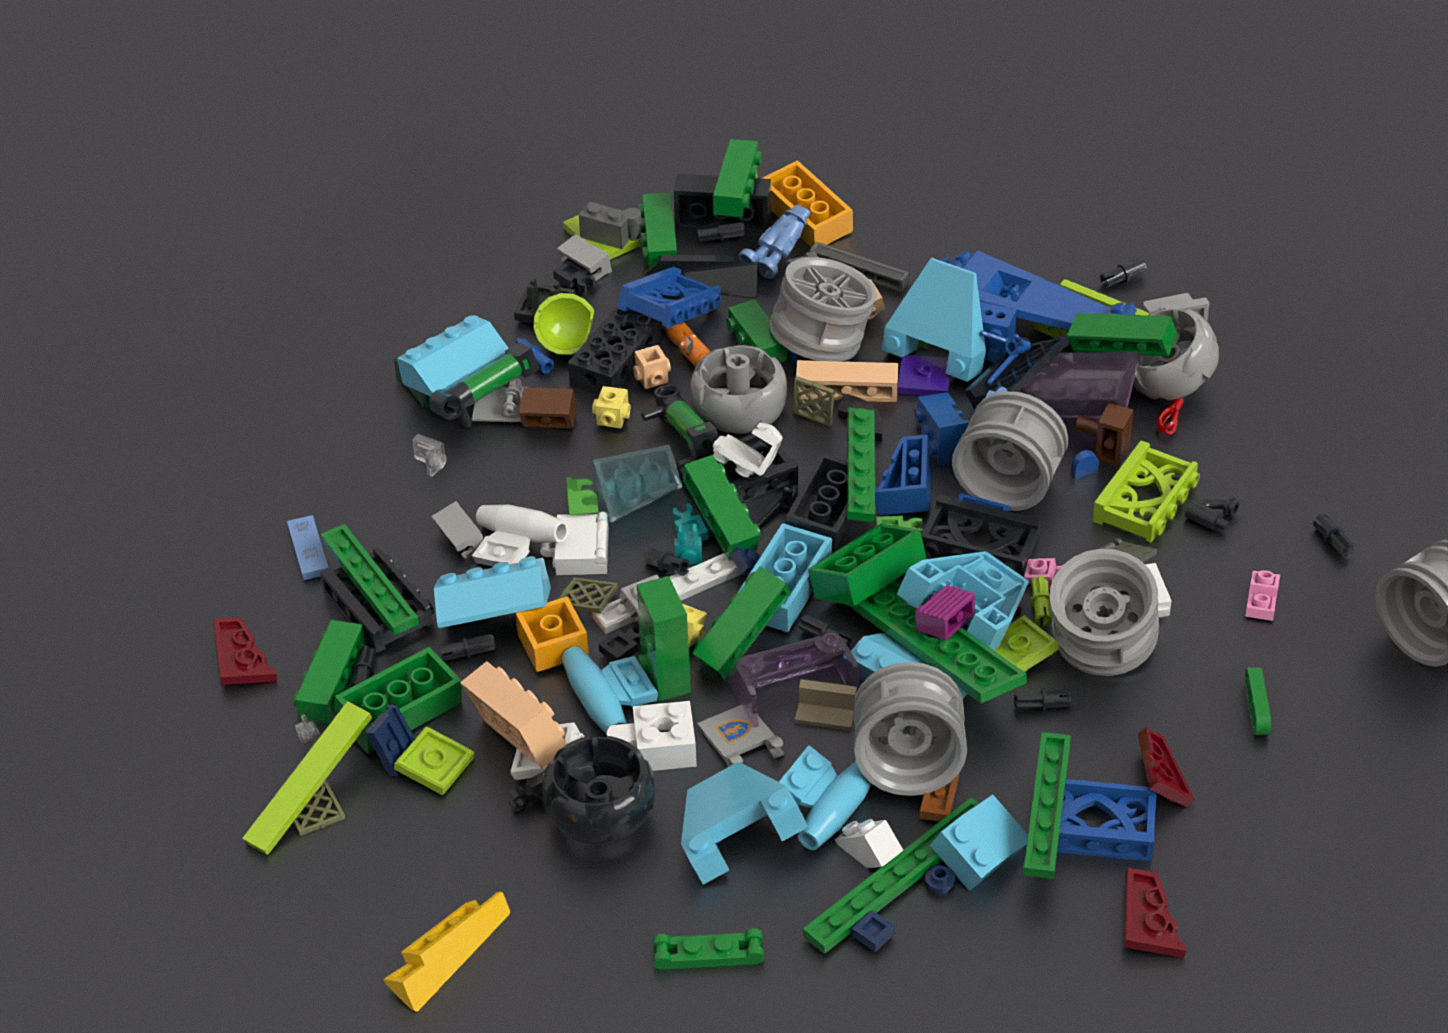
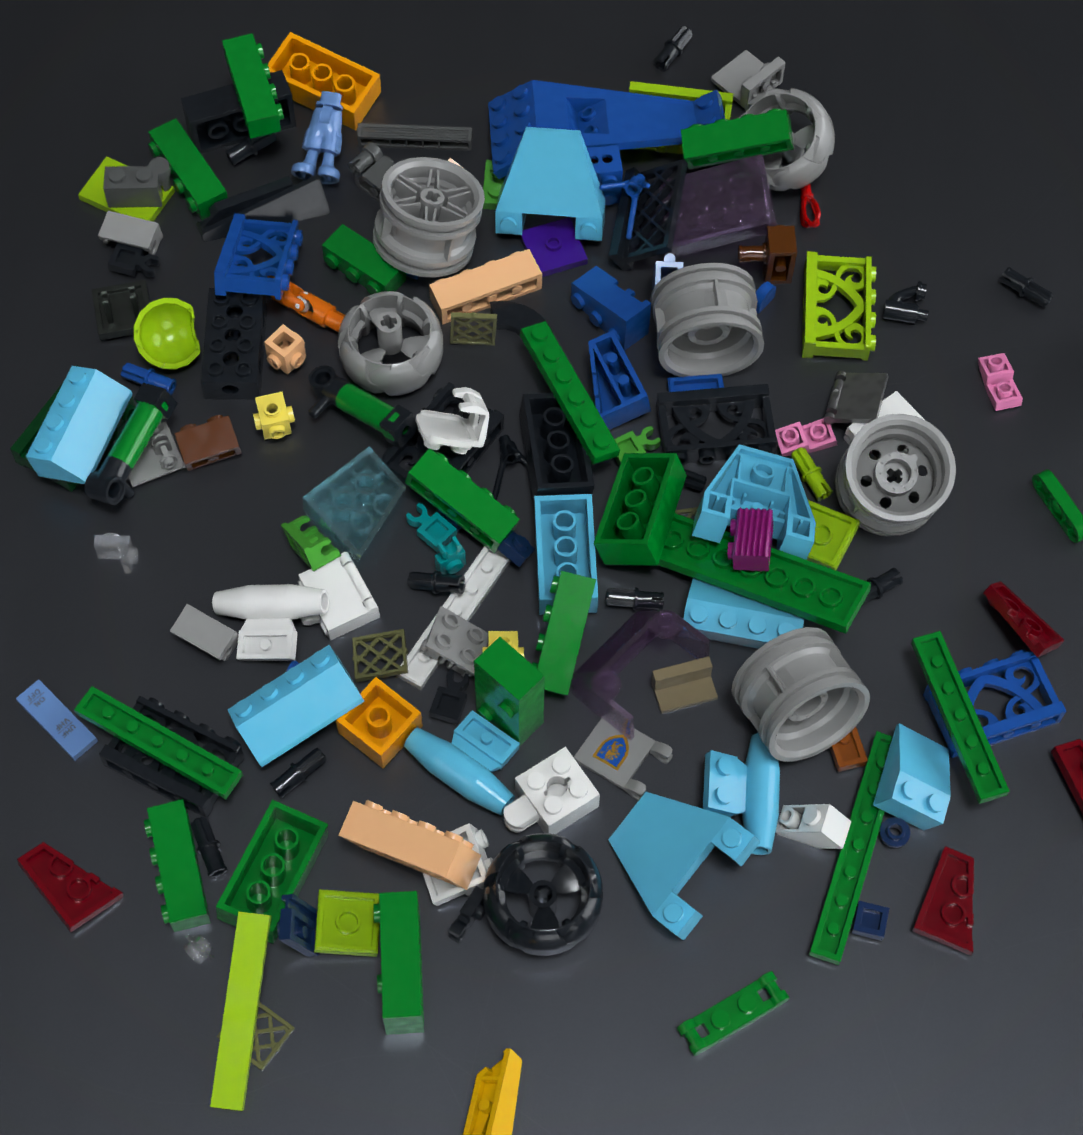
camera: 30 degrees left, 20 degrees up
none -> green brick [373,891,424,1035]
none -> dark red wing [912,846,974,956]

